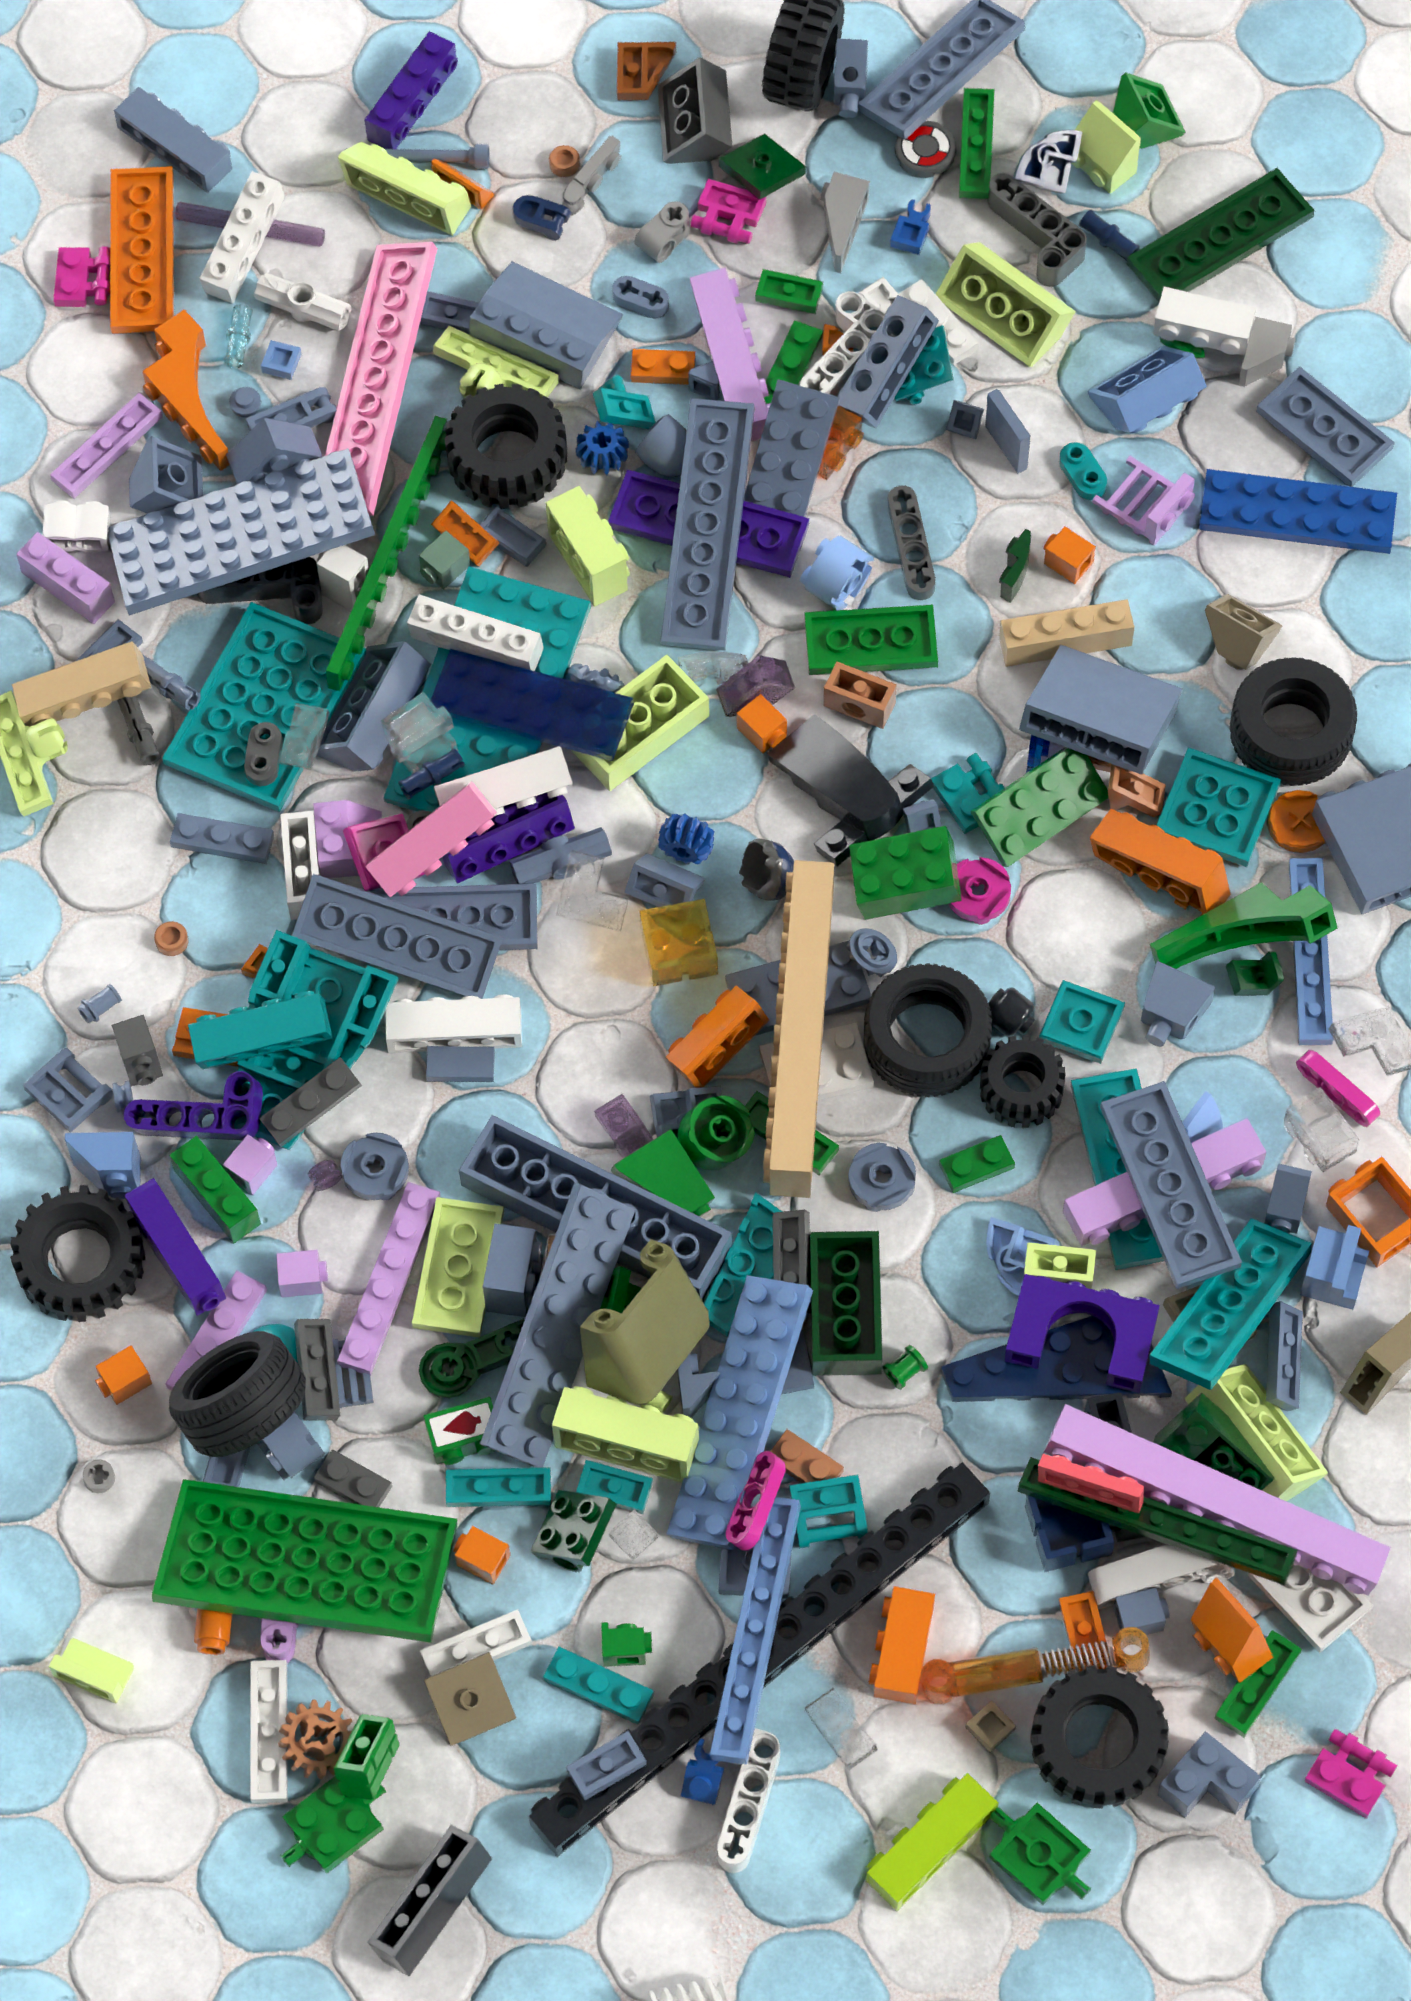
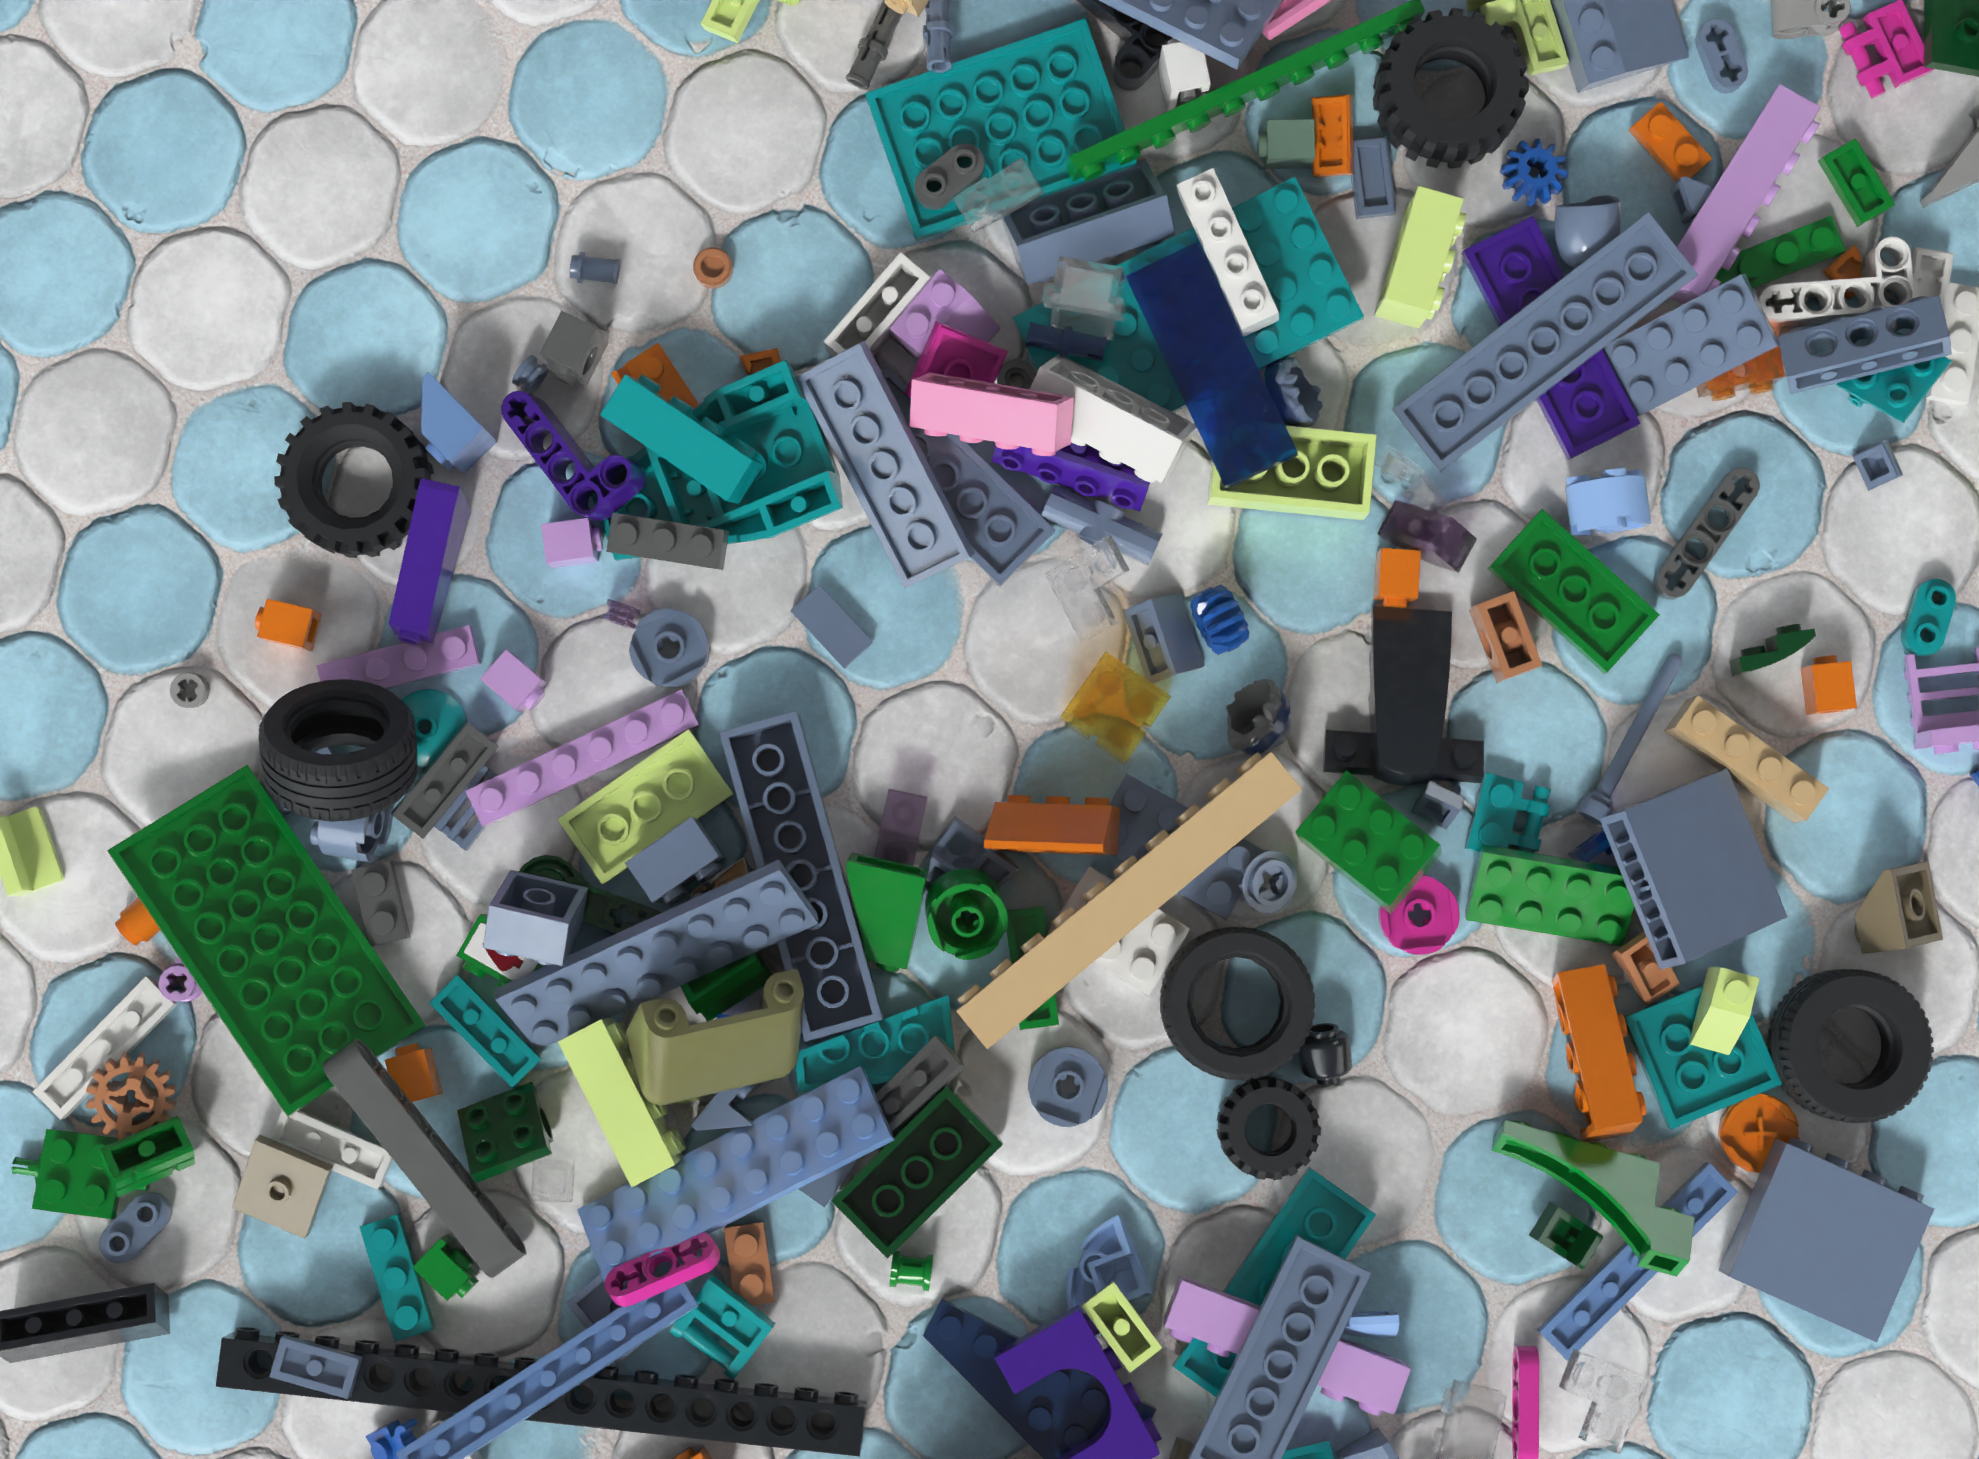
camera: 45 degrees right, 20 degrees up
sand blue plate [23,1048,114,1133] -> none
green brick [169,1136,261,1244] -> none
sand blue plate [170,813,274,864] -> none
white brick [386,994,522,1053] -> none
teal plate [576,1460,653,1514] -> none
teal plate [593,375,656,429] -> none
green plate [939,1135,1015,1193] -> none
sand blue tile [985,389,1031,474] -> none
teal plate [1039,980,1125,1064] -> none
sand blue torso [1141,961,1215,1047] -> none
none -> sand blue plate [99,1192,172,1263]
none -> dark grey beam [322,1038,527,1278]
none -> sand blue brick [483,870,588,966]
none -> sand blue piece [1576,653,1683,826]
none -> yellowish green slope [1688,967,1760,1055]

